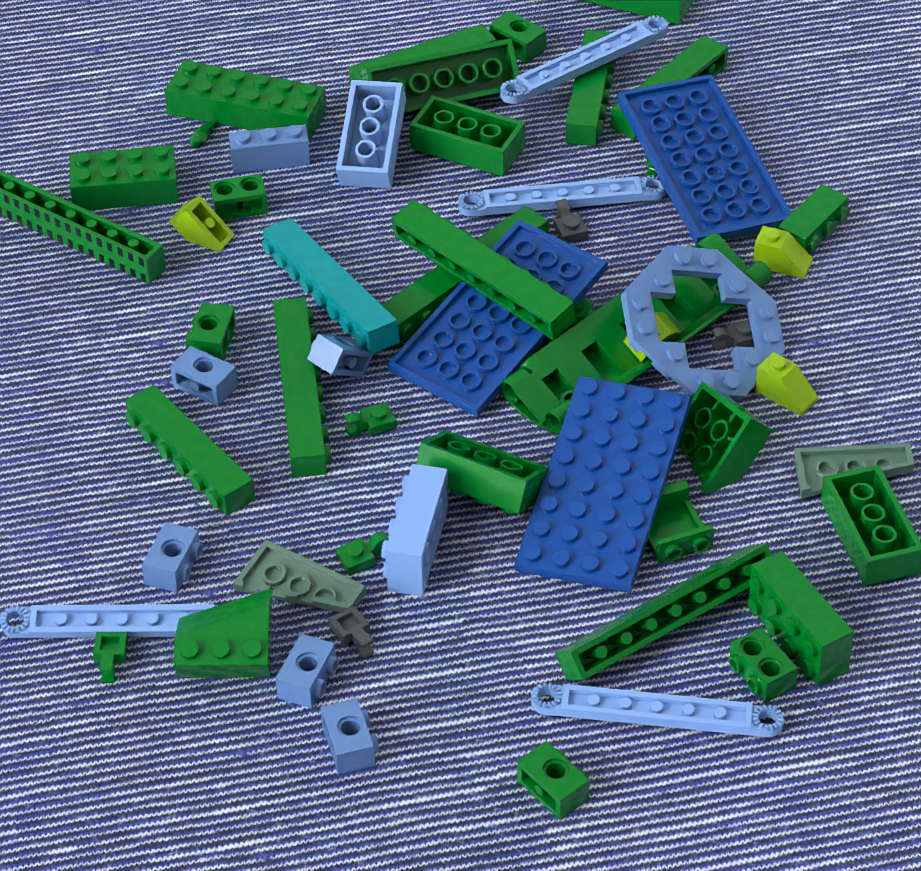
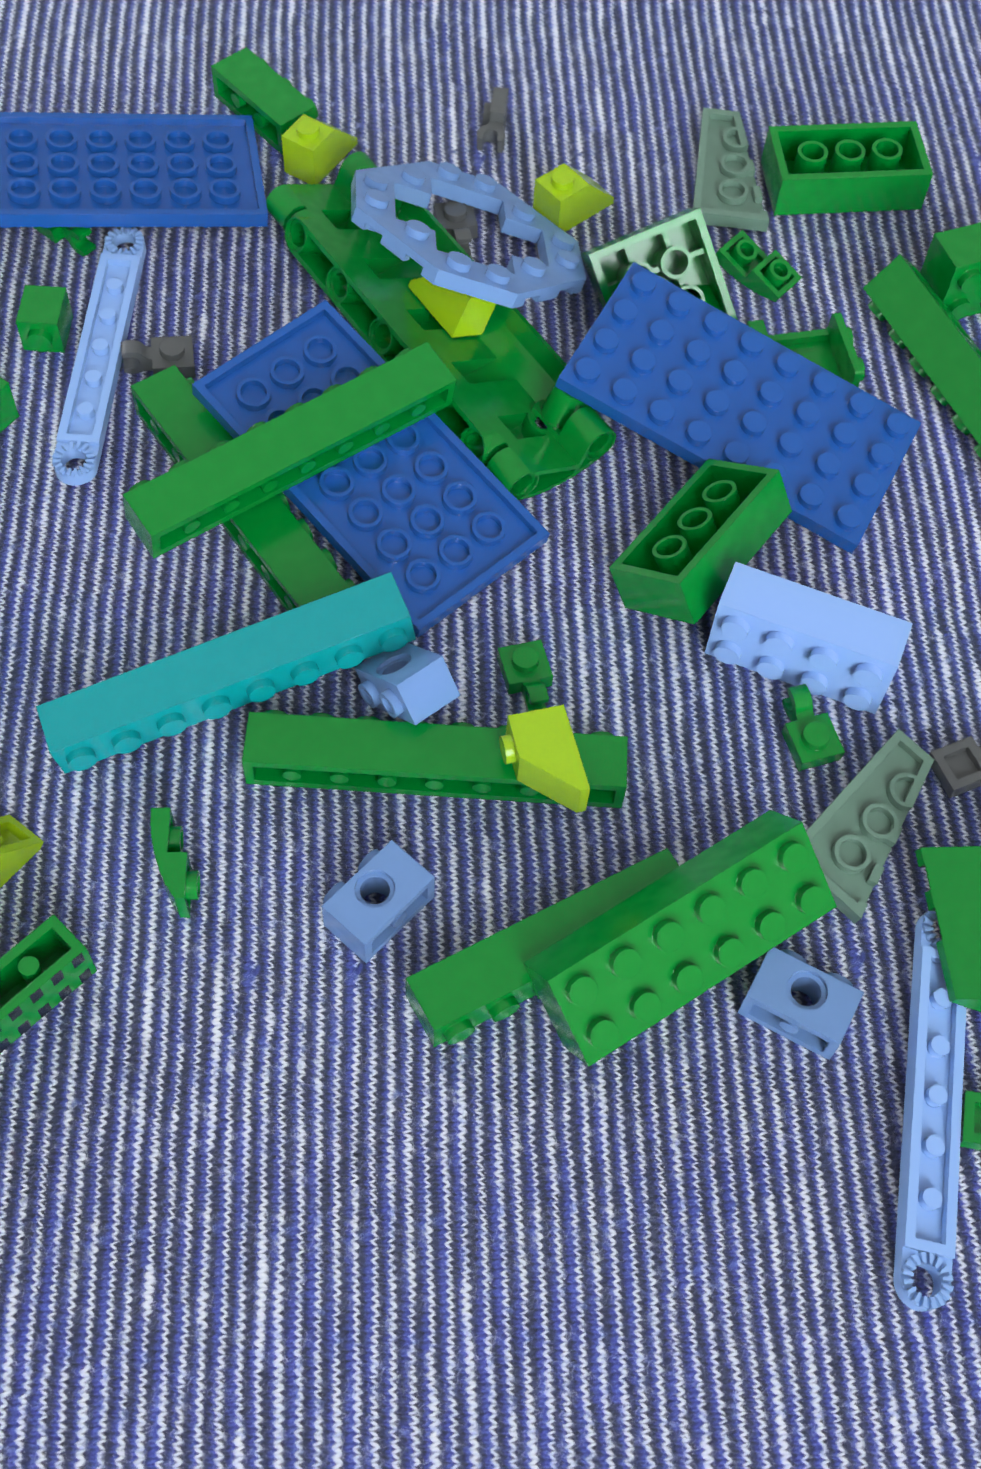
camera: 85 degrees left, 15 degrees up
green brick [185,302,236,361] -> none
none -> green brick [16,285,73,353]
none -> green slope [150,808,201,918]
none -> dark grey plate [476,87,509,153]
none -> lime slope [499,704,590,813]
none -> green brick [523,810,837,1067]
none -> green slope [716,230,802,302]

